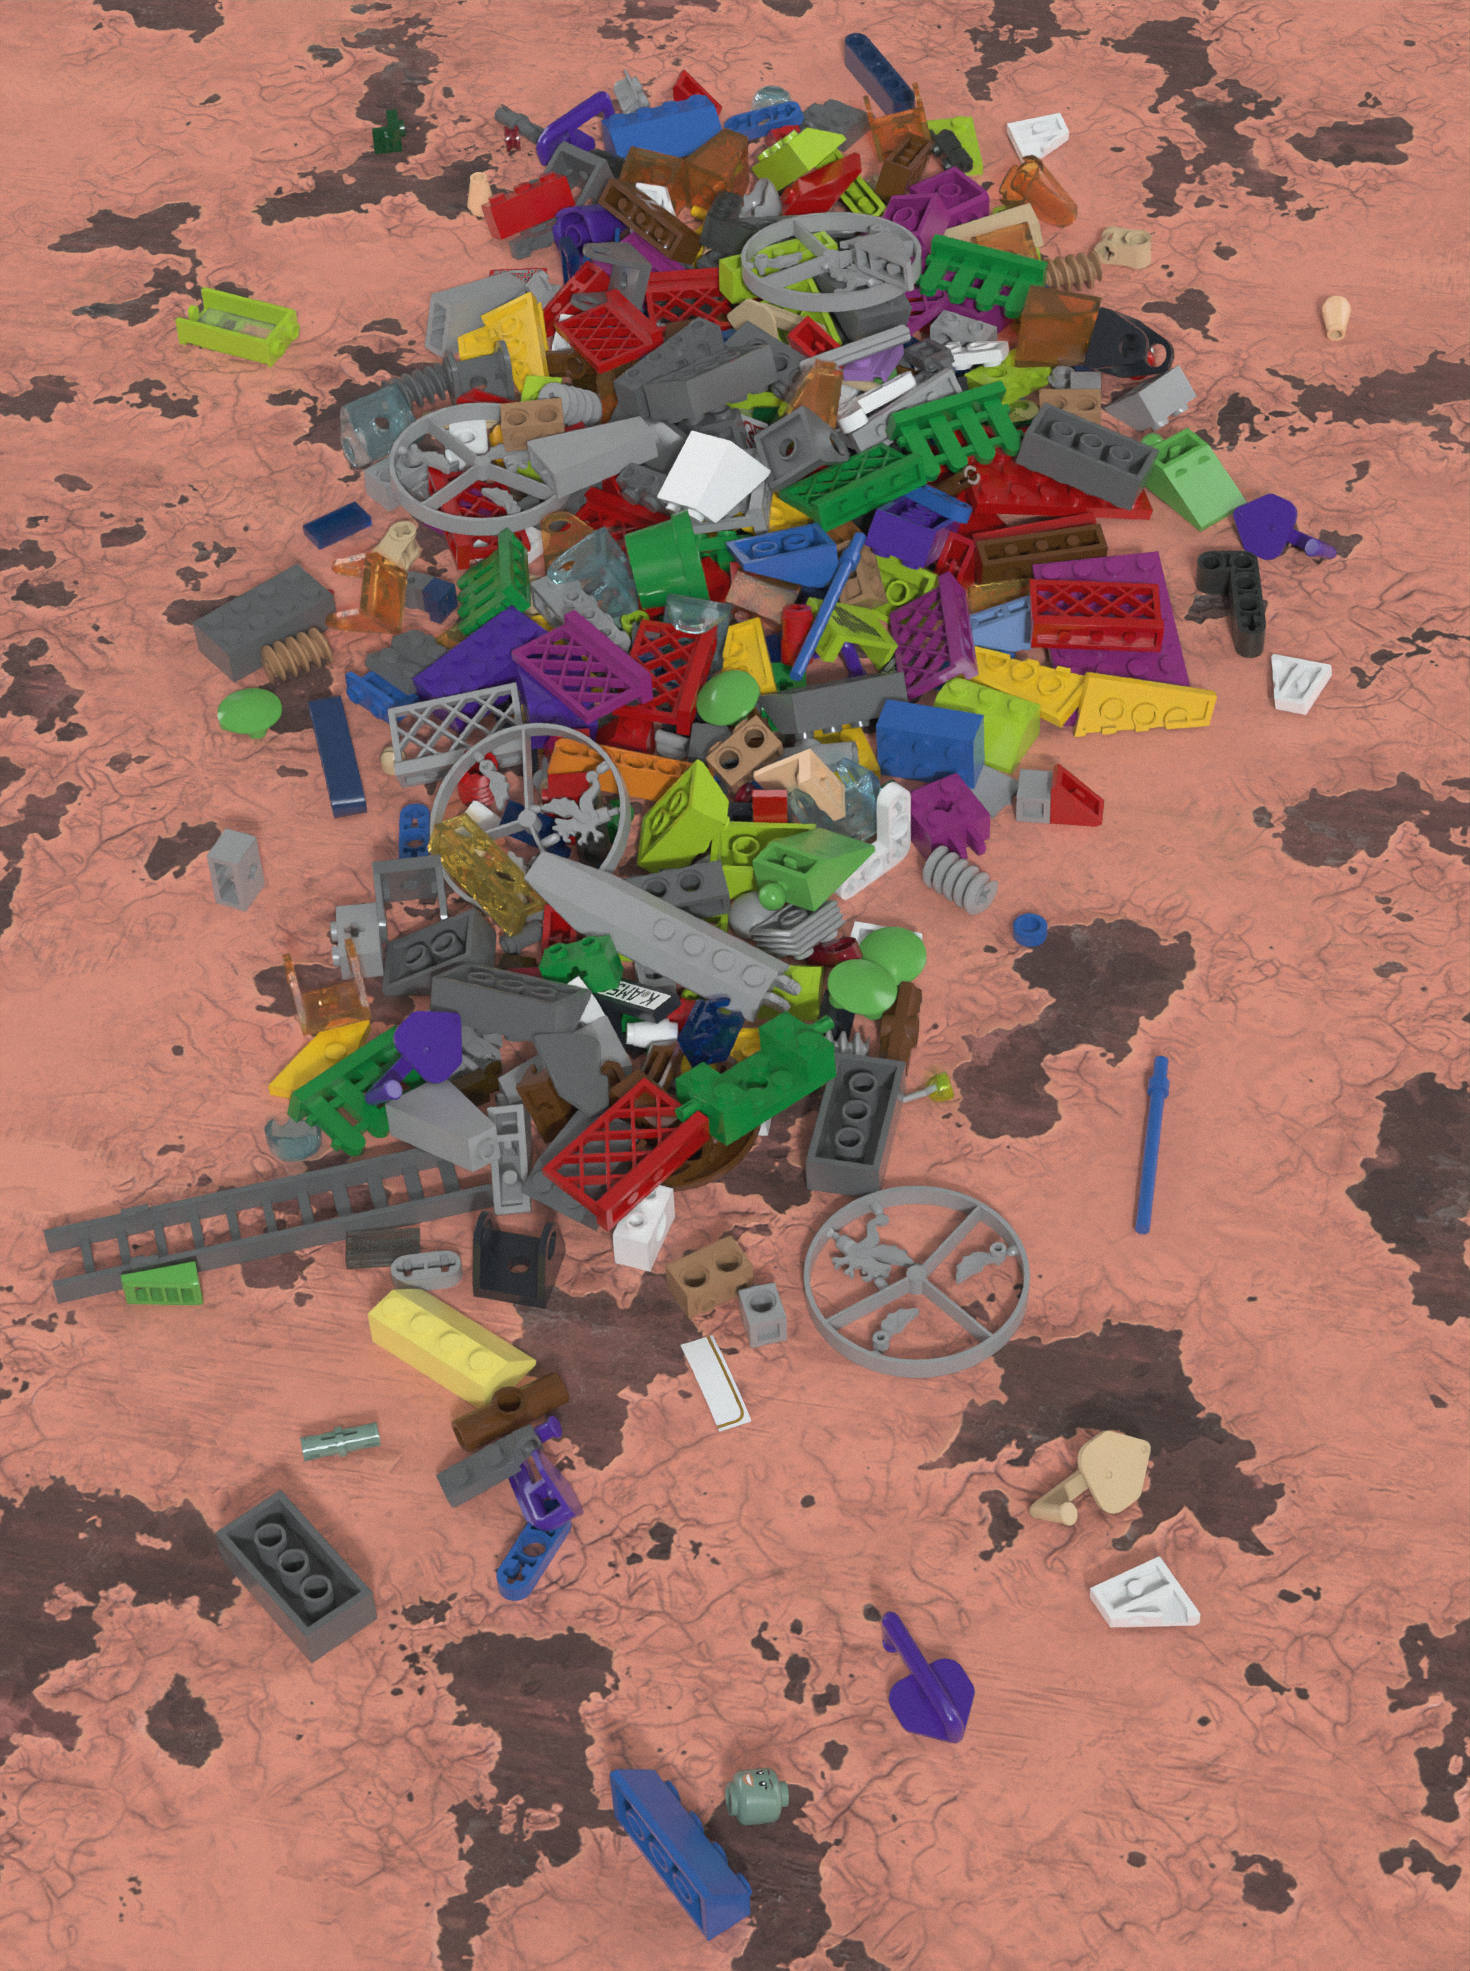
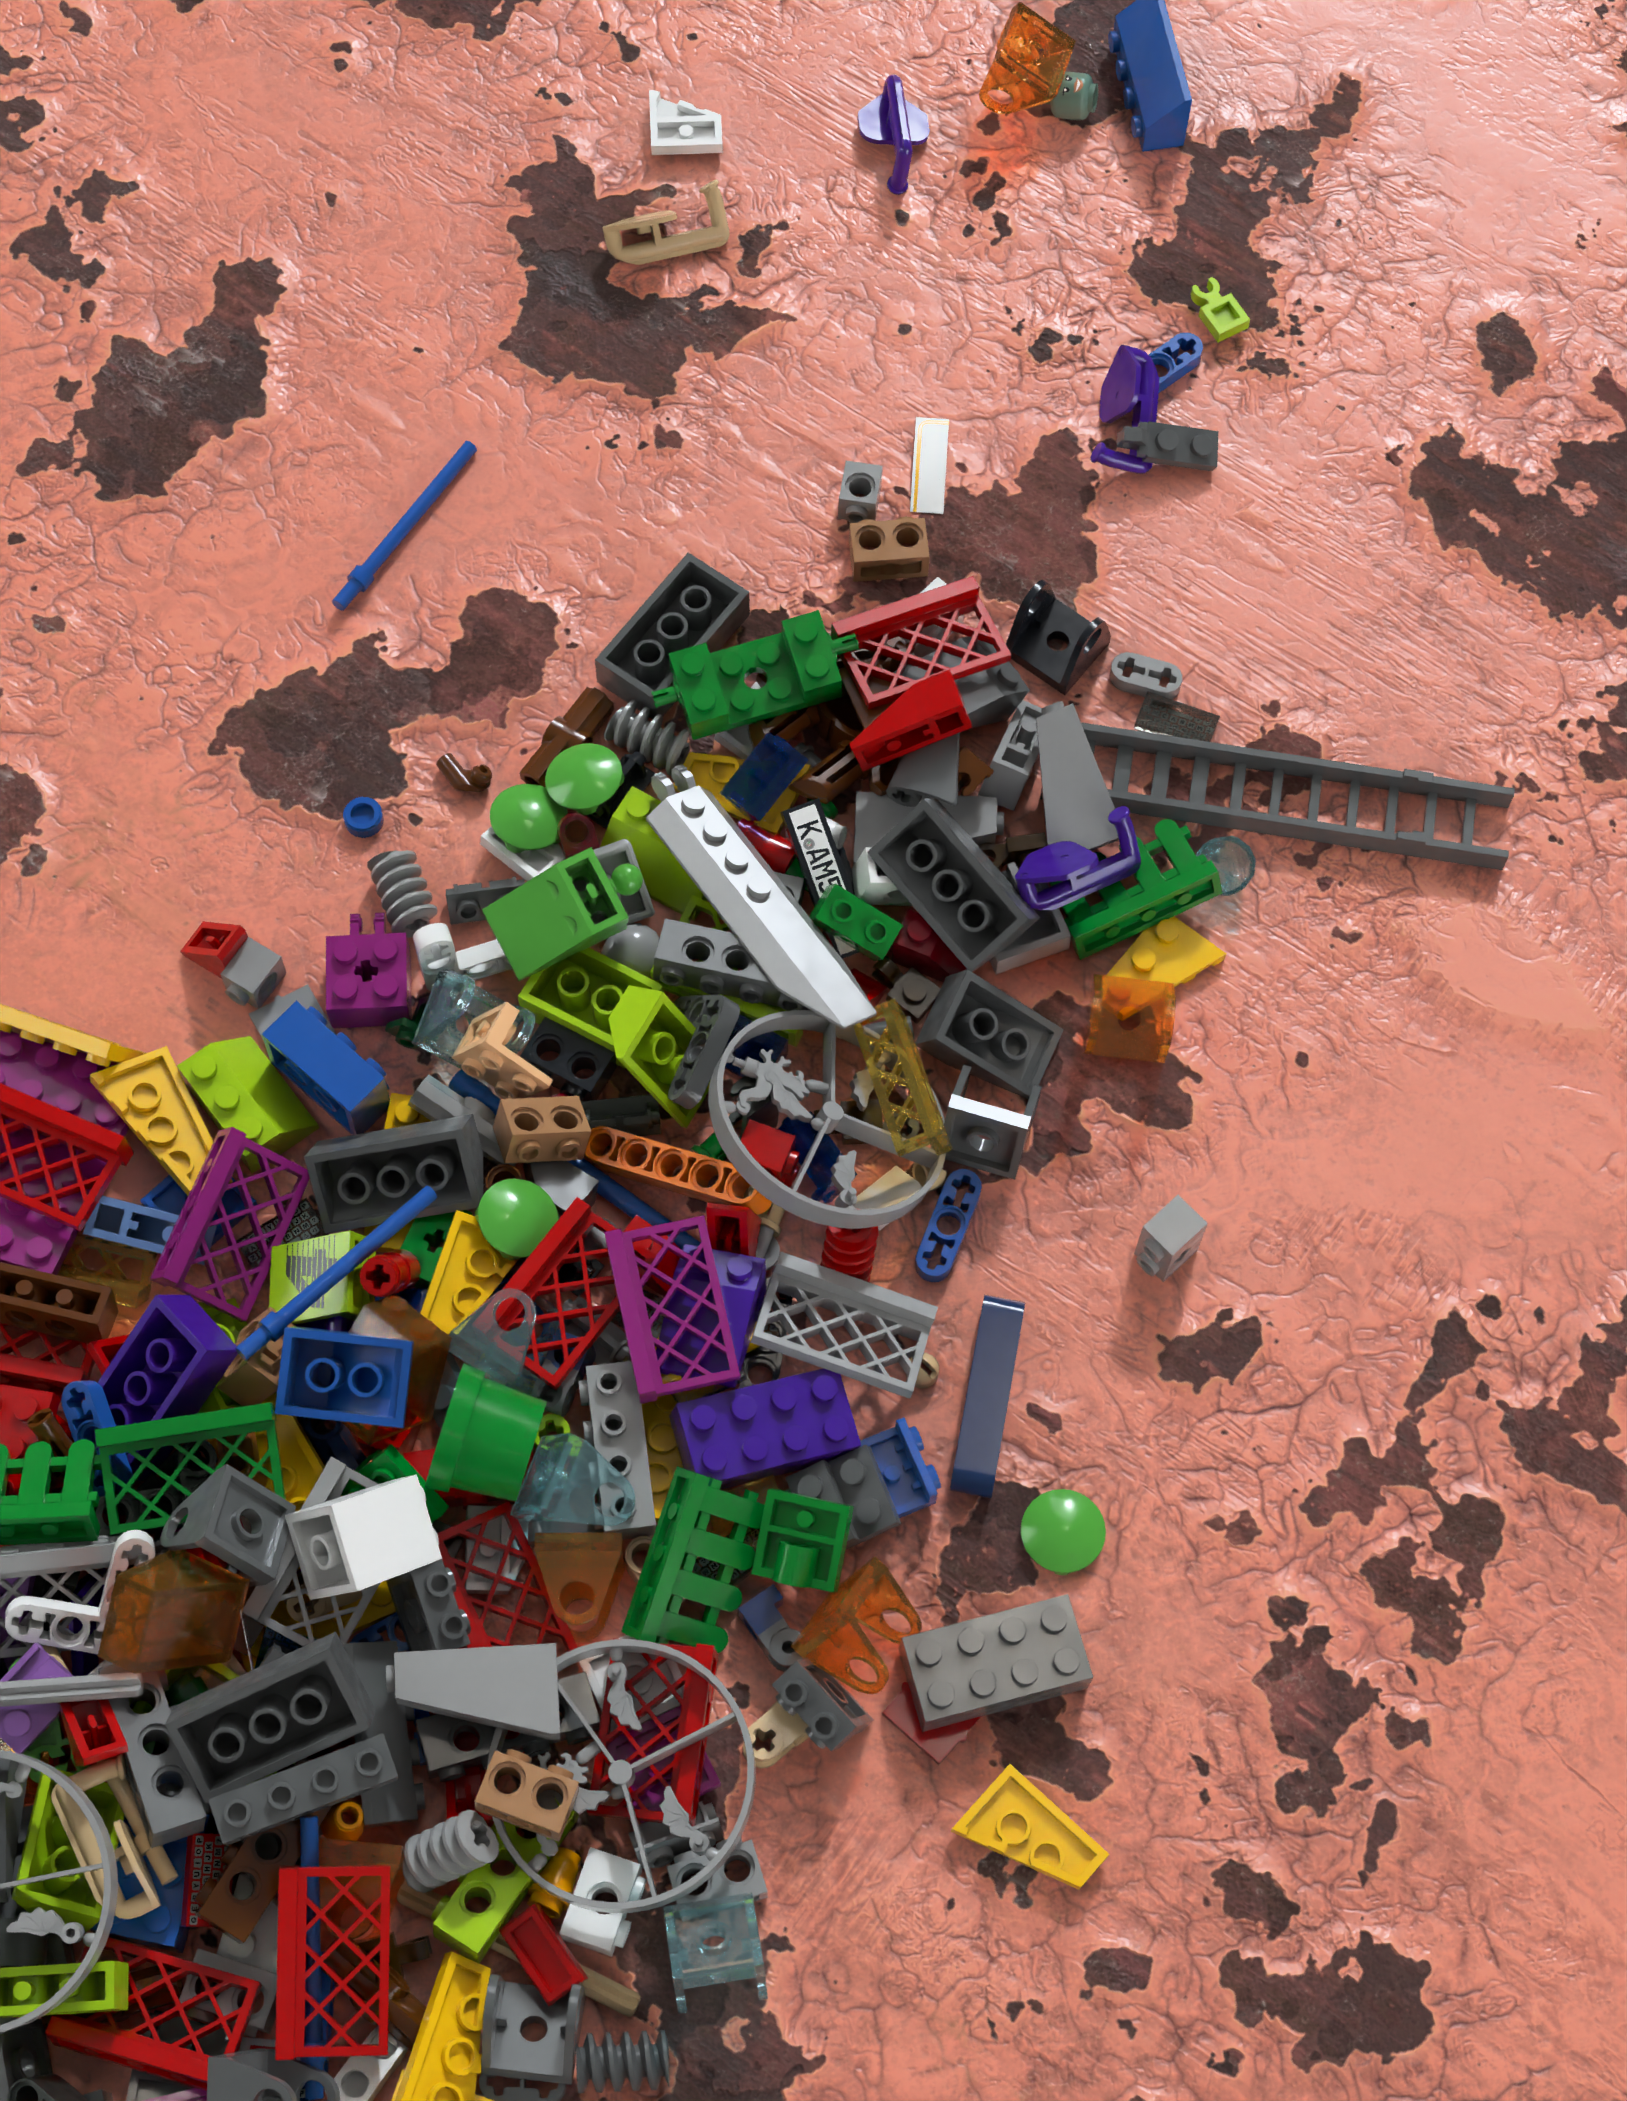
camera: 160 degrees left, 20 degrees up
bright green slope [121,1261,204,1305] -> none
dark grey brick [215,1490,378,1663] -> none
medium nougat piece [260,627,333,685] -> none
sand green pin [300,1422,381,1462] -> none
clear blue tile [303,501,372,550] -> none
light grey brick [330,902,384,980] -> none
light yellow slope [368,1289,536,1408] -> none
reddish brown piece [451,1372,569,1452] -> none
red slope [752,790,788,823] -> none
light grey piece [804,1186,1030,1378] -> none
clear neon green hinge [903,1071,954,1103] -> none
none -> reddish brown arm [436,753,492,792]
none -> dark grey hinge [446,876,525,925]
none -> dark grey beam [668,994,740,1110]
none -> green plate [751,1488,854,1593]
none -> dark grey plate [772,1655,874,1751]
none -> red slope [850,670,973,771]
none -> yellow wing [951,1764,1109,1890]
none -> clear orange hose [979,2,1076,114]
none -> lime plate [1191,277,1250,343]

